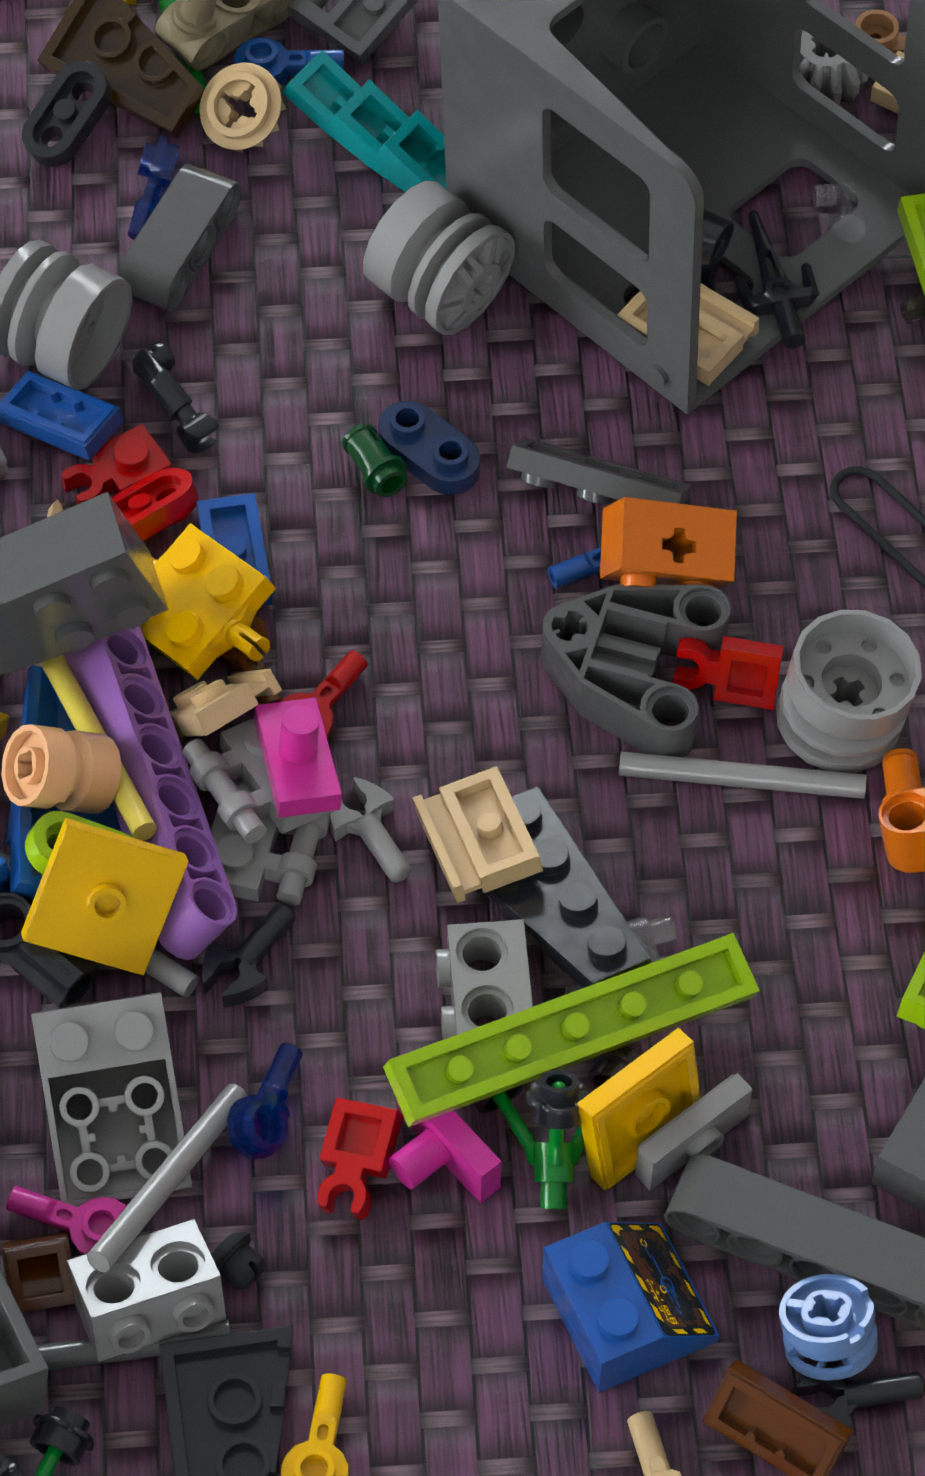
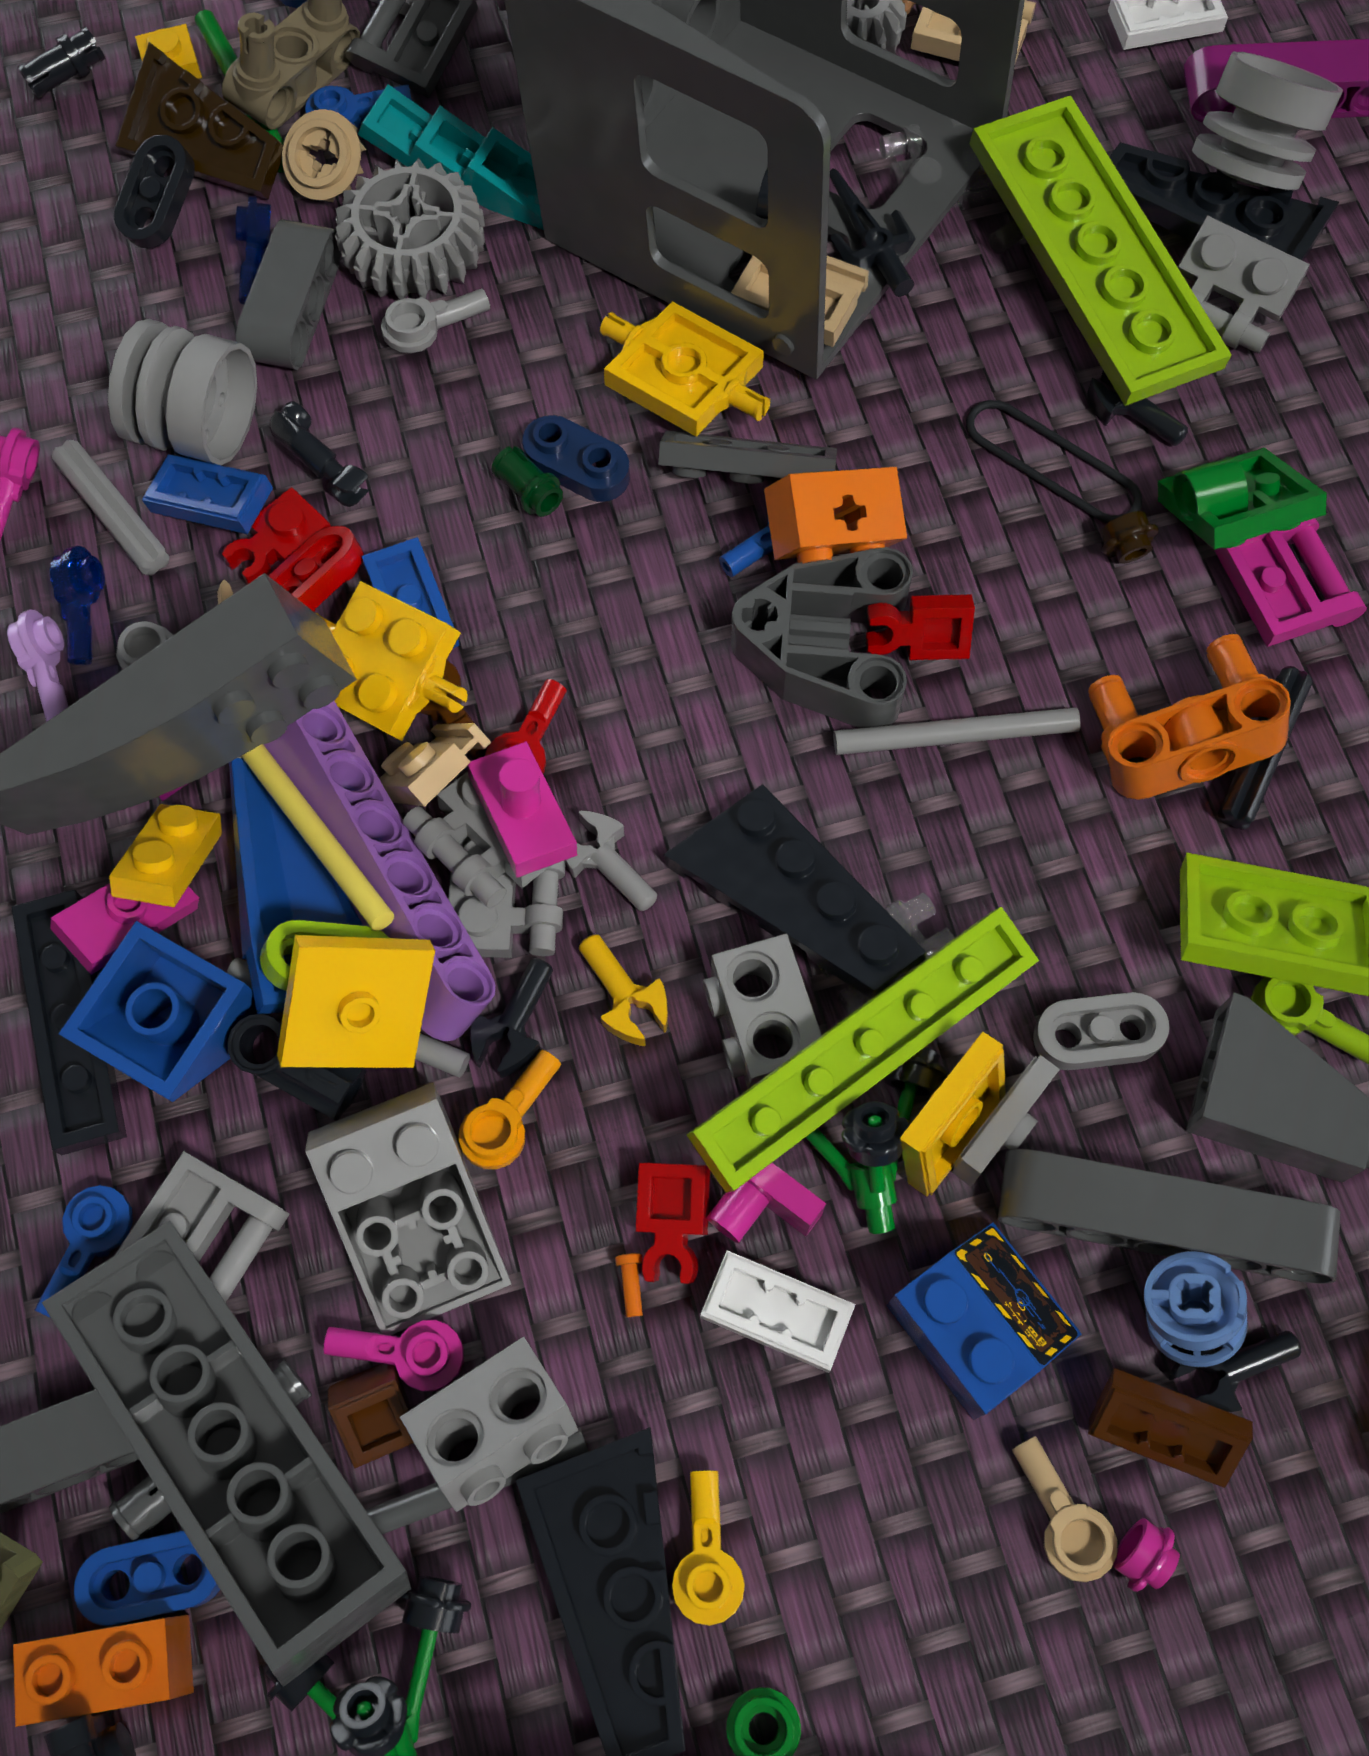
camera: 10 degrees left, 10 degrees up
light nougat wheel [1,724,122,814] -> none
light grey bar [87,1084,248,1272] -> none
black piece [211,1232,265,1290] -> none
clear blue plate [227,1043,303,1160] -> none
light grey wheel [363,181,515,335] -> none
tan plate [412,766,543,903] -> none
light grey wheel [776,610,922,773] -> none
none -> light grey gear [335,158,485,299]
none -> light grey plate [381,288,490,353]
none -> light orange plate [459,1050,561,1169]
none -> yellow bar [579,934,668,1046]
none -> yellow plate [600,301,770,437]
none -> orange piece [615,1253,643,1318]
none -> white plate [700,1250,856,1373]
none -> light grey plate [1033,992,1169,1070]

